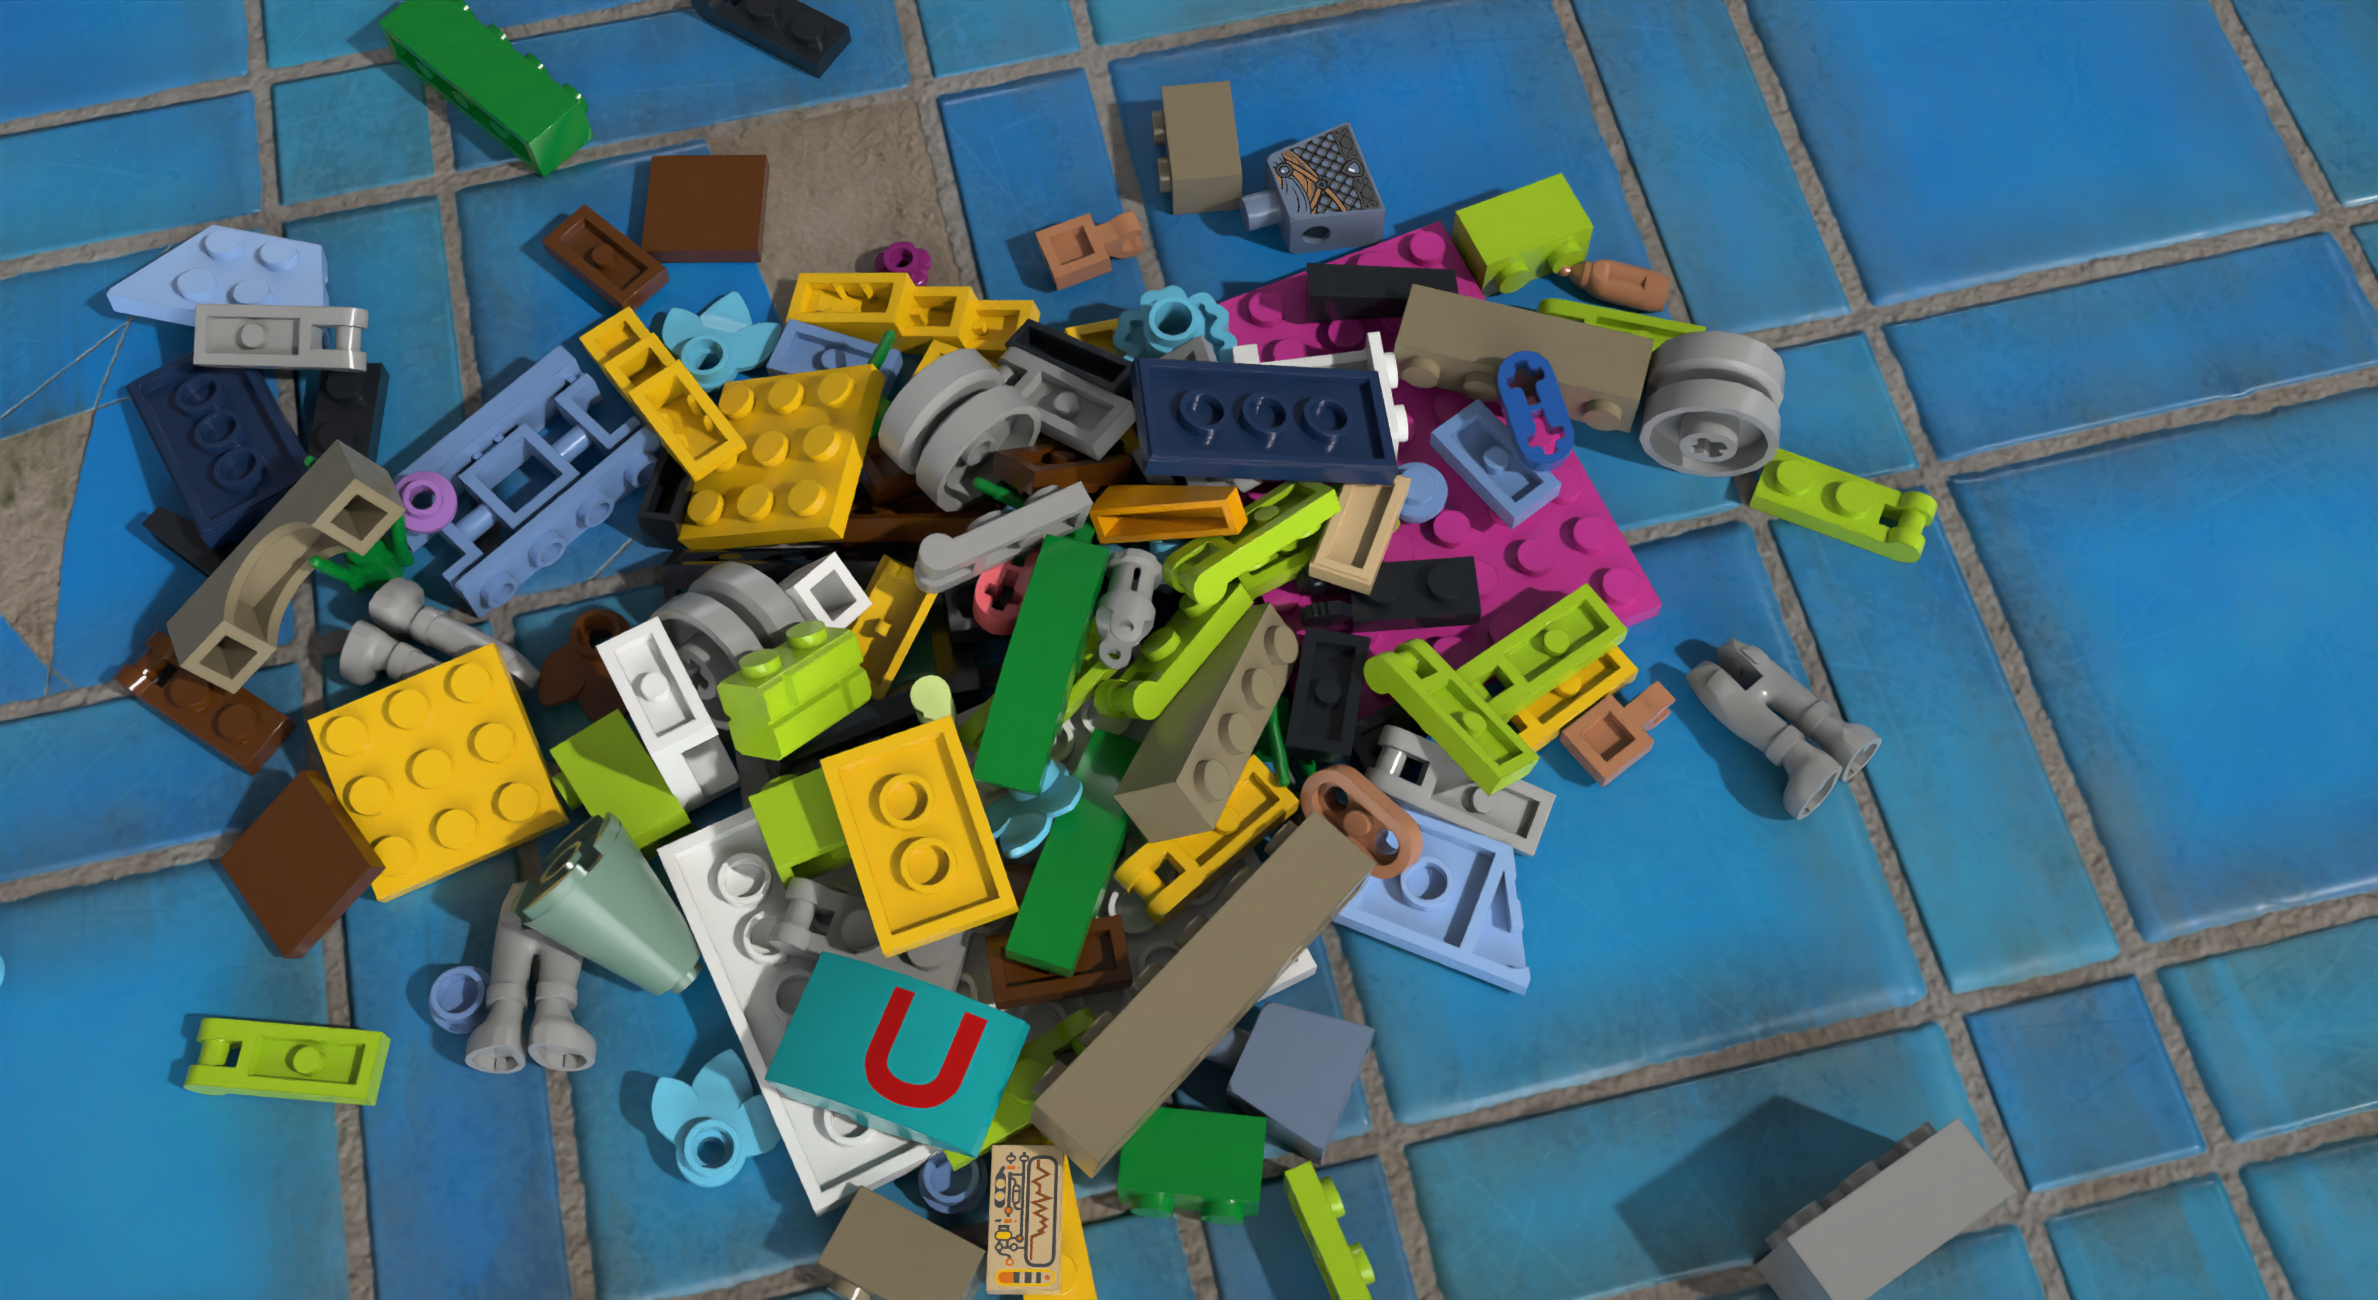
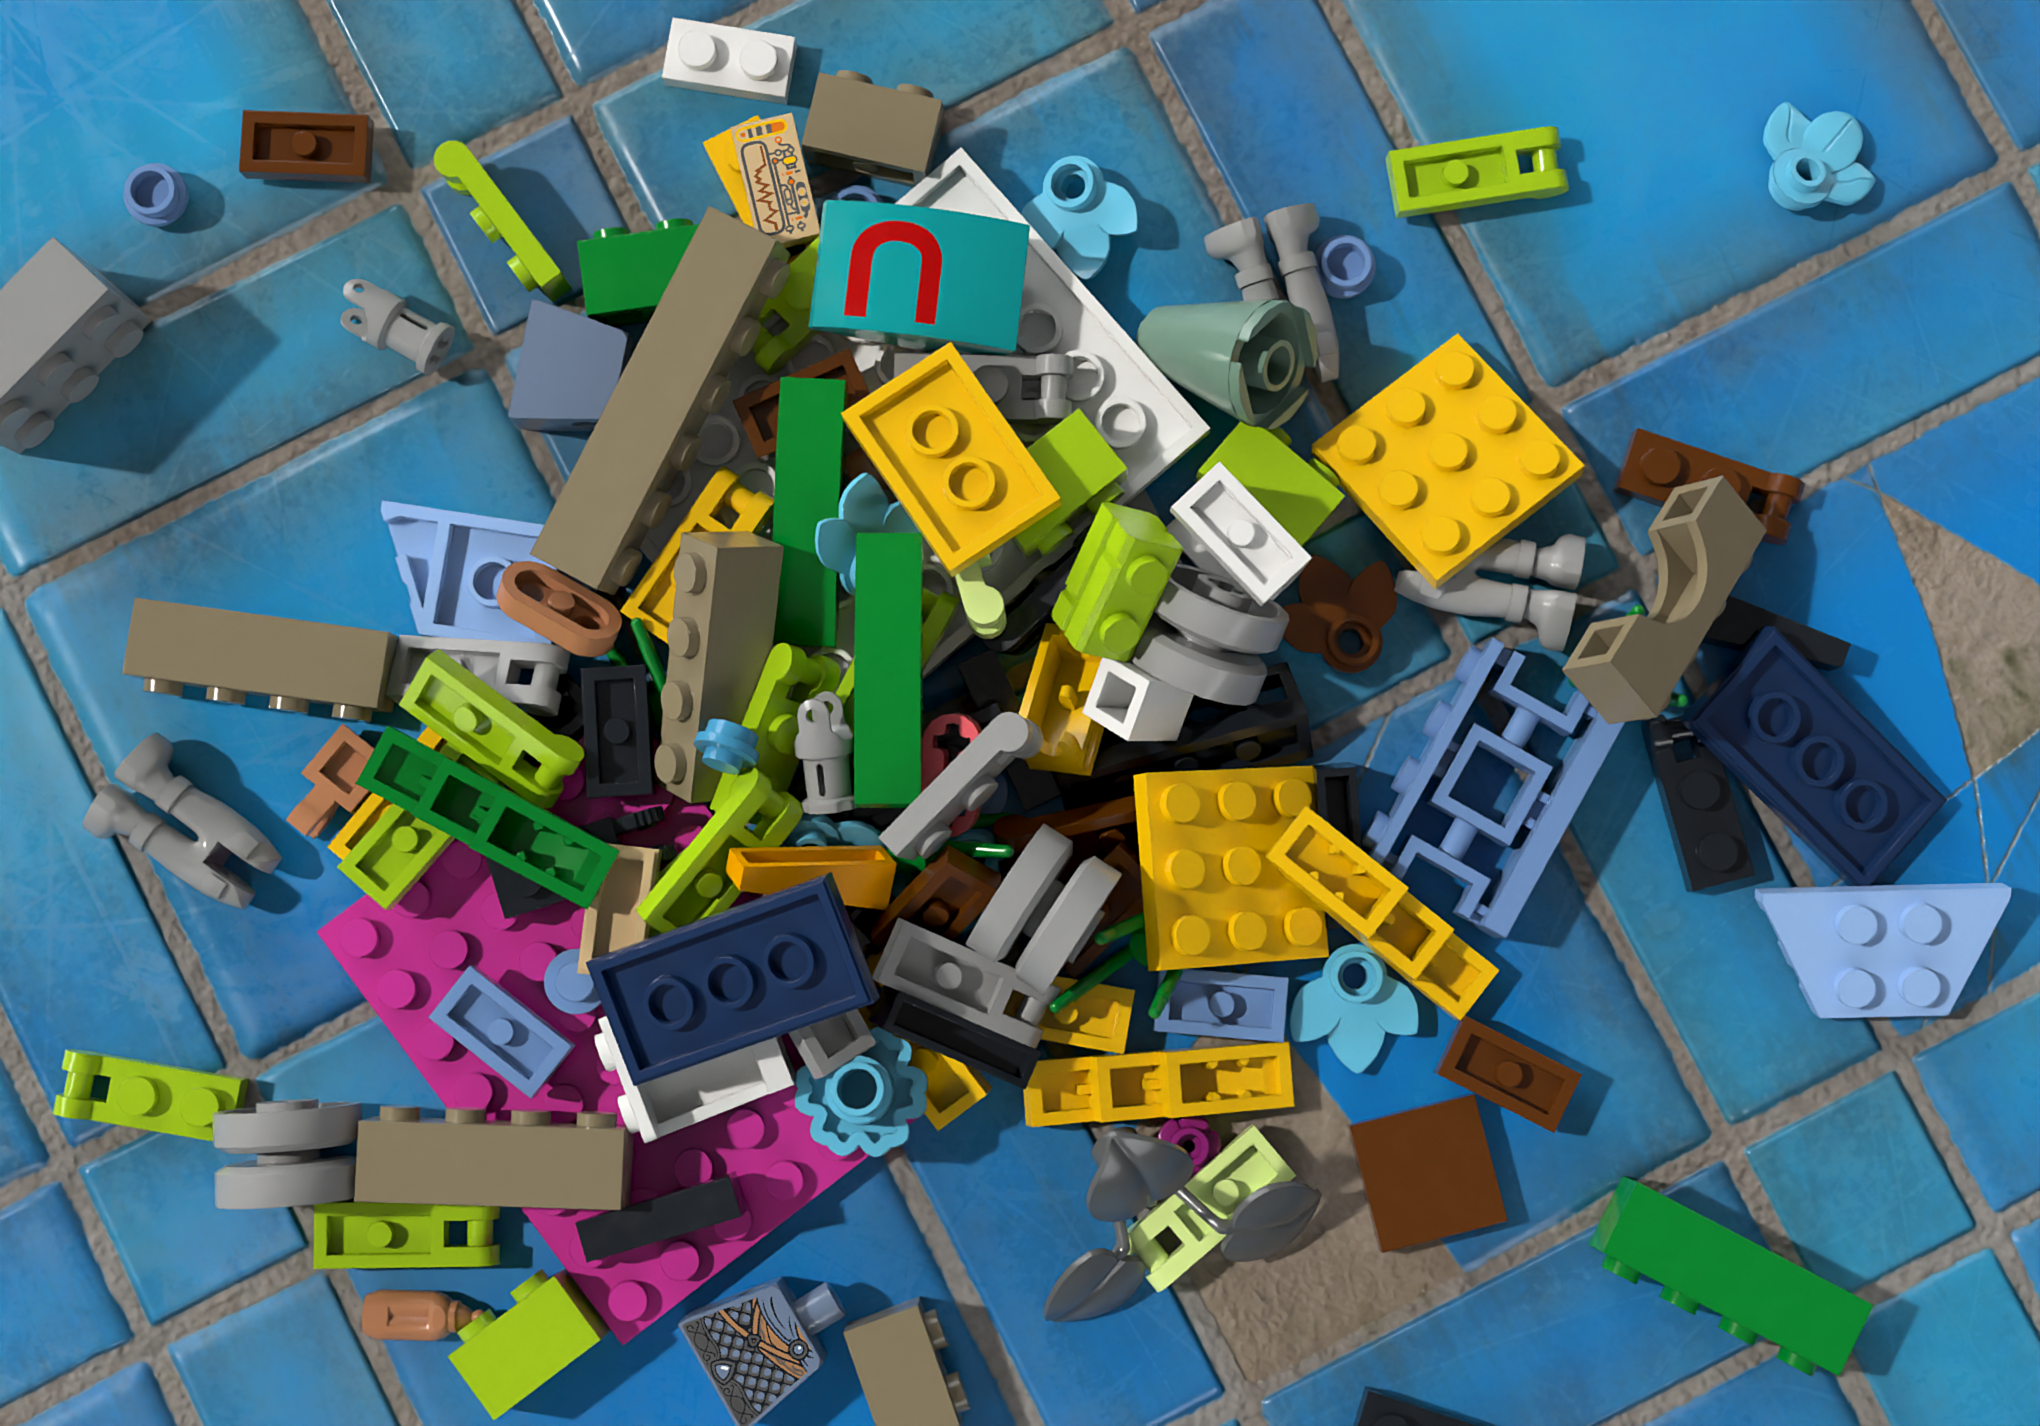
camera: 165 degrees right, 20 degrees up
light grey plate [193,303,369,373] -> none
reddish brown tile [219,769,386,959] -> none
medium lavender plate [395,471,458,534] -> none
nougat plate [1035,211,1145,291] -> none
blue beam [1496,350,1575,472] -> none
none -> dark tan brick [122,598,399,722]
none -> light grey piece [341,279,455,375]
none -> green slope [355,726,620,910]
none -> dark azure plate [693,719,760,774]
none -> dark grey plant [1042,1127,1322,1322]
none -> yellowish green plate [1127,1124,1297,1292]

